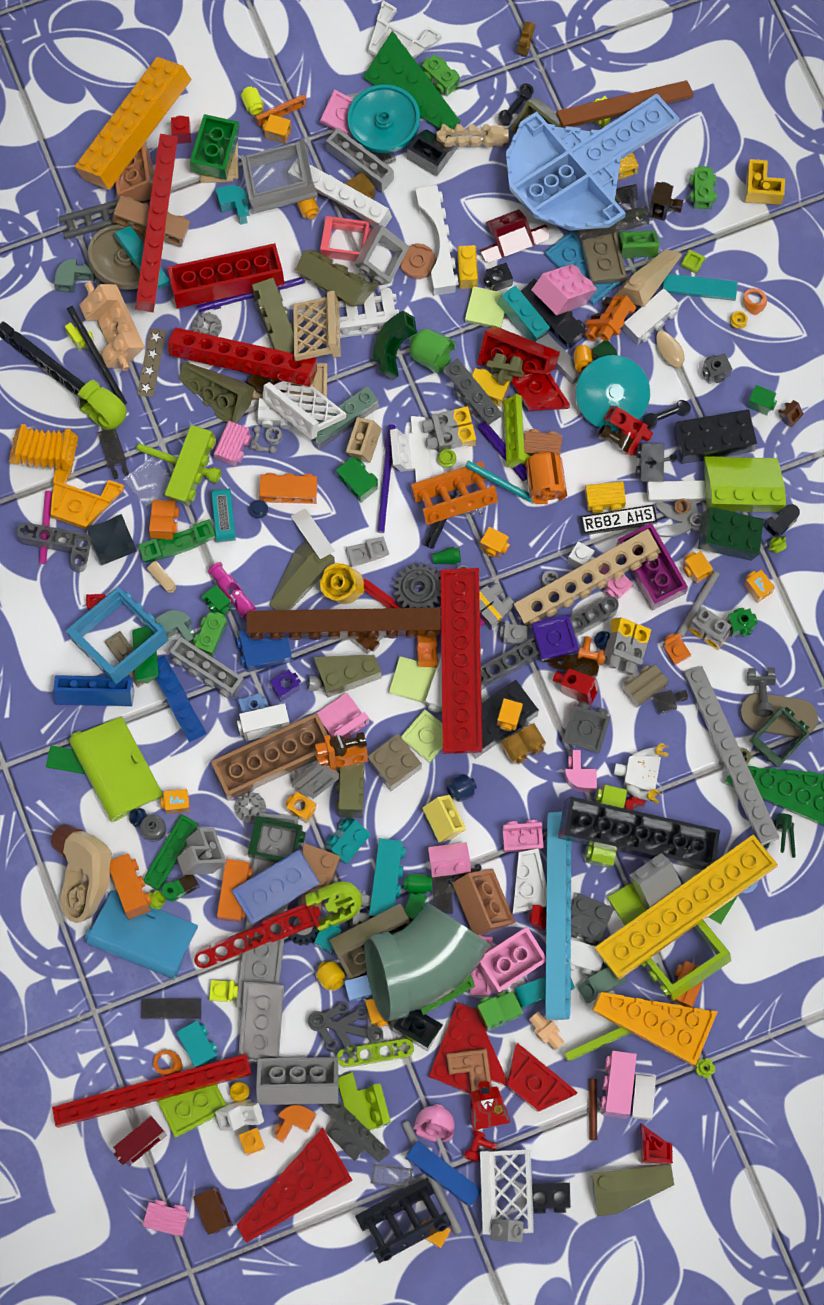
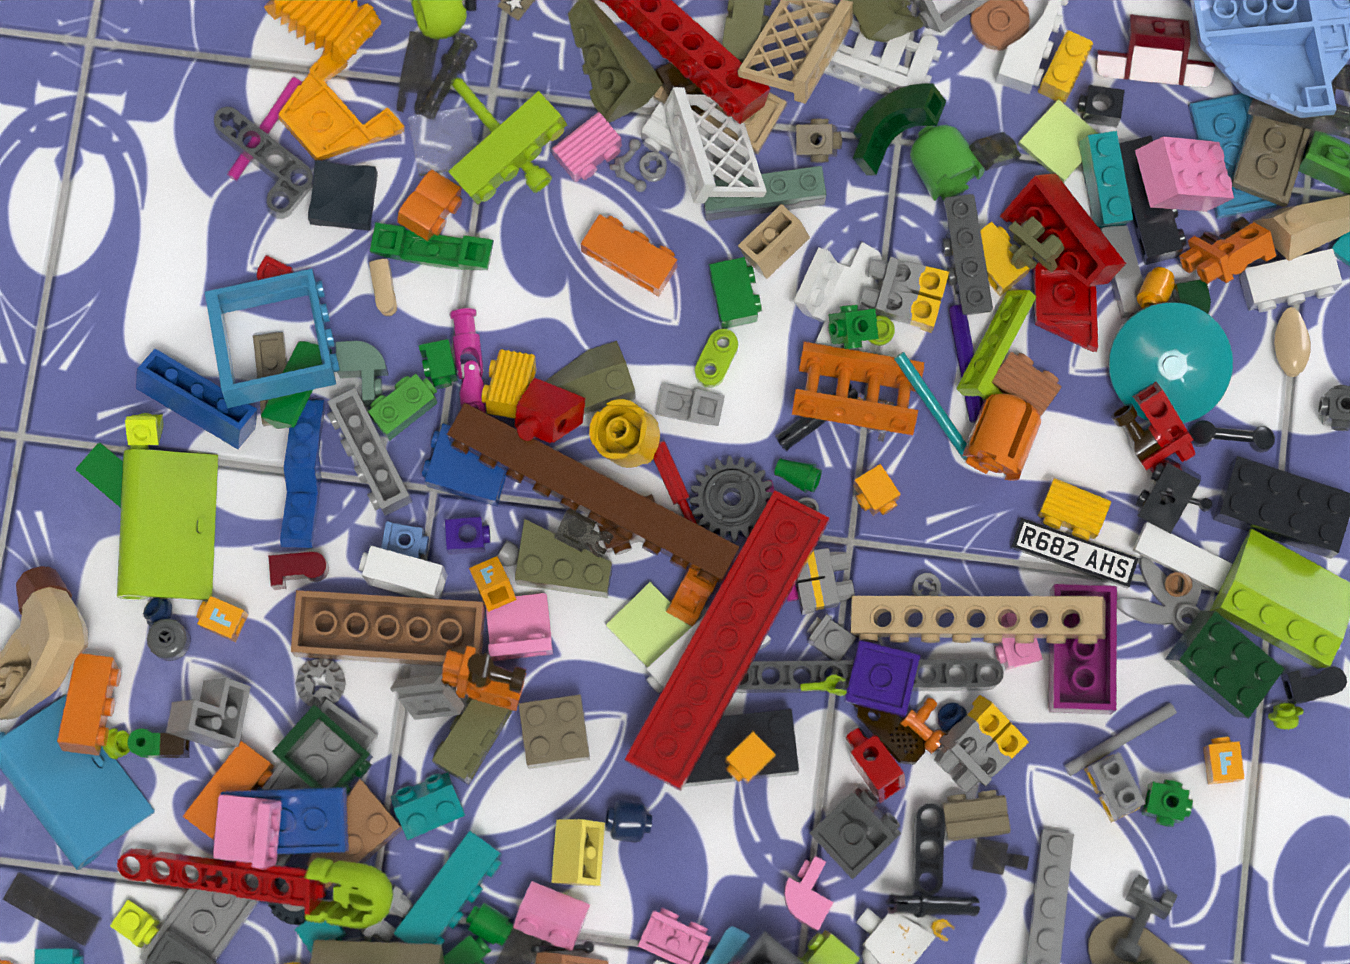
camera: 30 degrees right, 5 degrees up
green tile [143,814,199,892] -> none
teal beam [212,488,236,543] -> none
dark blue plate [249,500,268,519] -> none
light orange brick [286,792,317,824] -> none
white sticker [291,508,335,559] -> none
dark purple bar [377,424,395,533] -> none
yellowish green tile [401,709,443,763] -> none
pearl gold brick [500,723,546,765] -> none
white brick [567,541,595,569] -> none
orange bracket [662,633,691,666] -> none
light orange brick [683,551,713,584] -> none
none -> neon yellow bracket [125,413,164,445]
none -> bright pink bracket [213,795,282,869]
none -> dark red leg [268,552,329,590]
none -> clear smoke pin [418,32,478,120]
none -> light orange brick [469,556,517,612]
none -> yellow brick [482,349,536,418]
none -> red torso [515,378,586,443]
none -> clear smoke plate [554,508,614,557]
none -> lime plate [695,329,738,388]
none -> dark tan brick [796,119,842,163]
none -> lime hand [801,675,847,696]
none -> green brick [828,304,879,349]
none -> black pin [887,892,980,918]
none -> black beam [912,803,945,896]
none -> clear smoke plate [969,132,1022,171]

